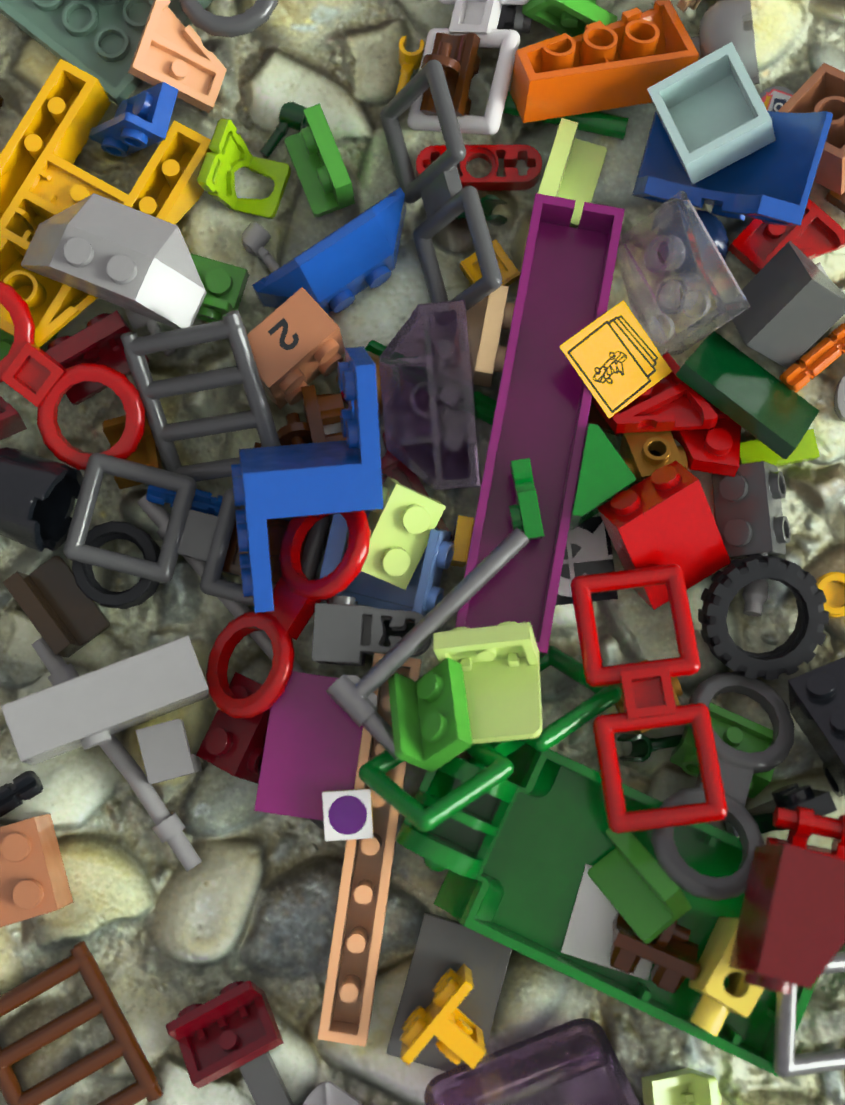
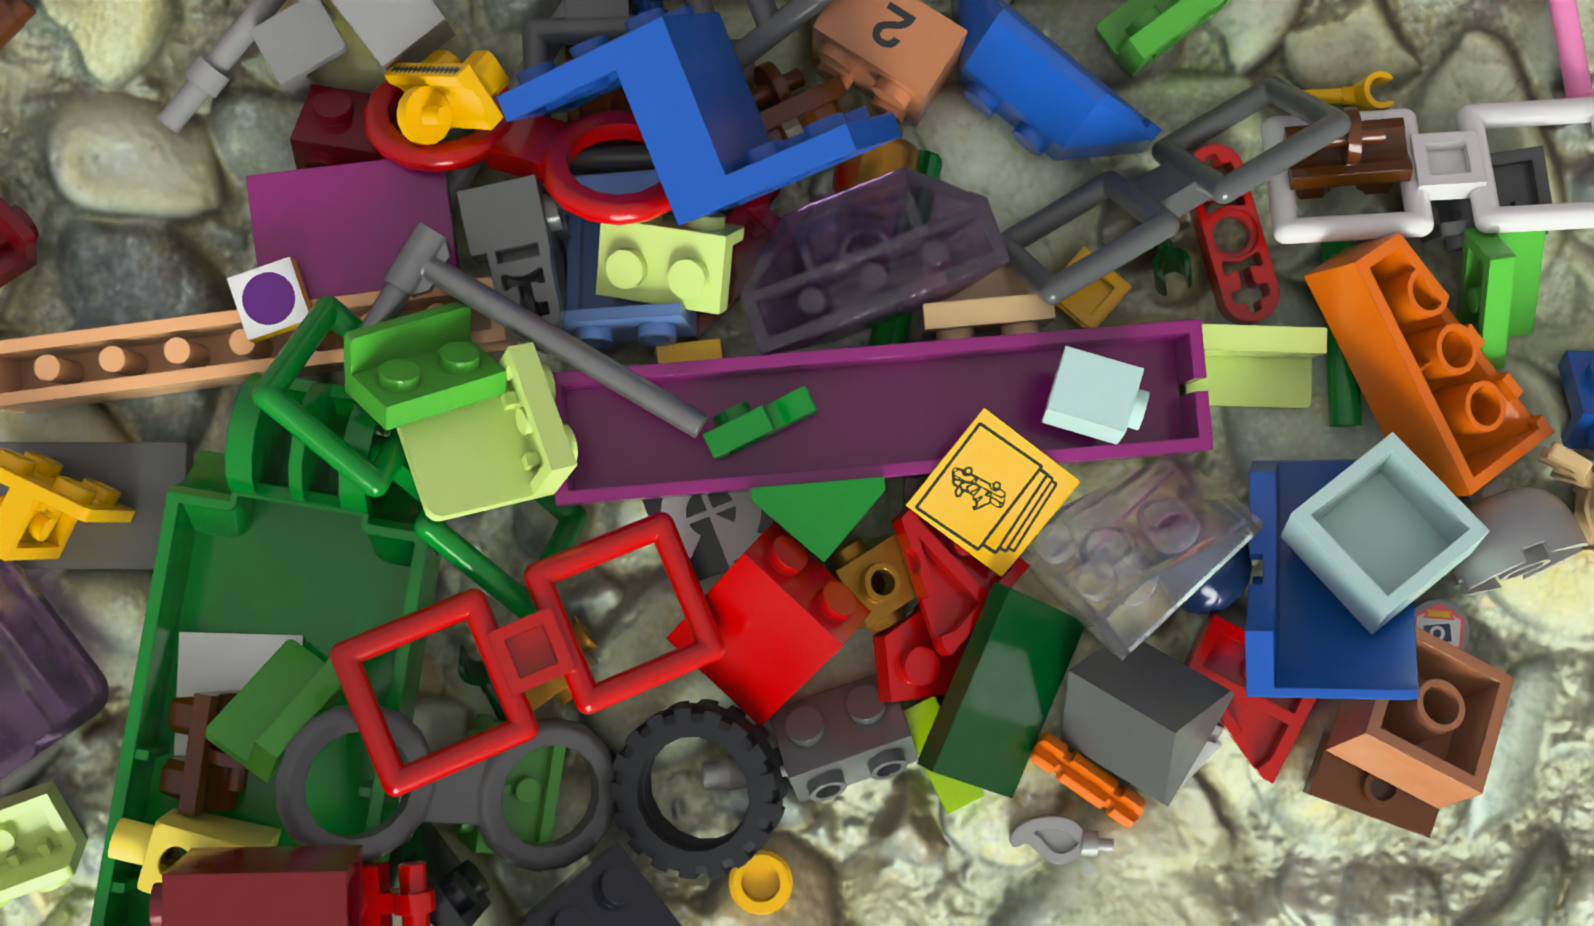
camera: 70 degrees right, 5 degrees up
none -> yellow hips [384,50,509,145]
none -> light aqua brick [1041,346,1150,445]

